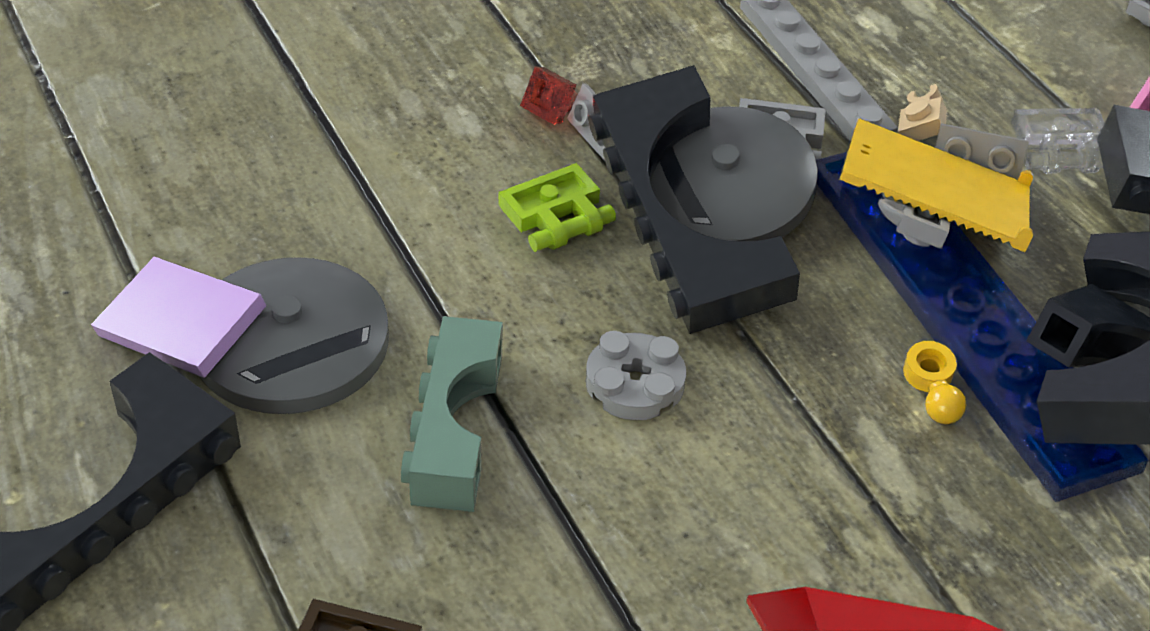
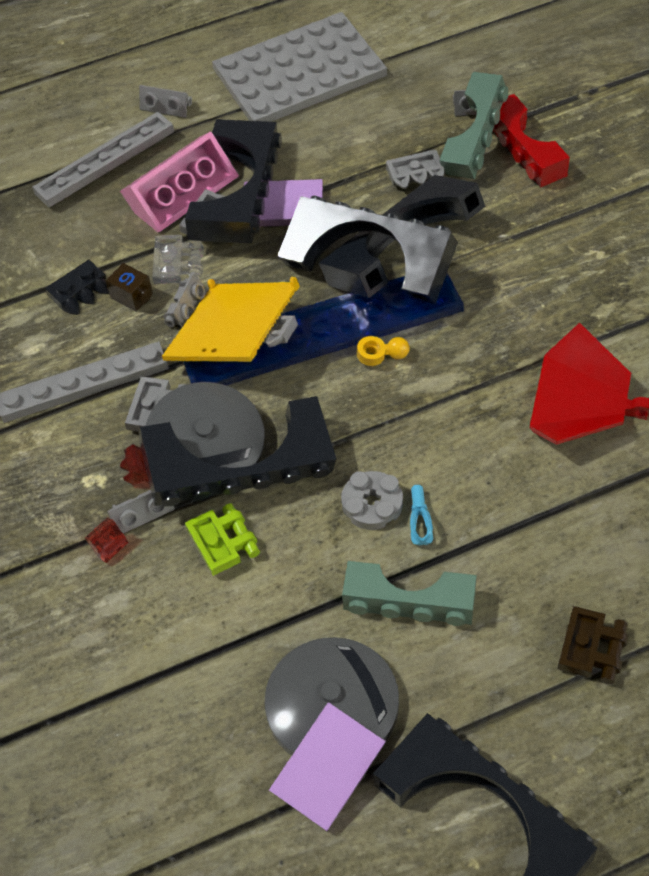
camera: 80 degrees left, 10 degrees up
tan plate [898,84,947,141] -> none
none -> black plate [45,259,109,315]
none -> dark brown brick [106,263,153,312]
none -> medium azure piece [410,485,433,546]

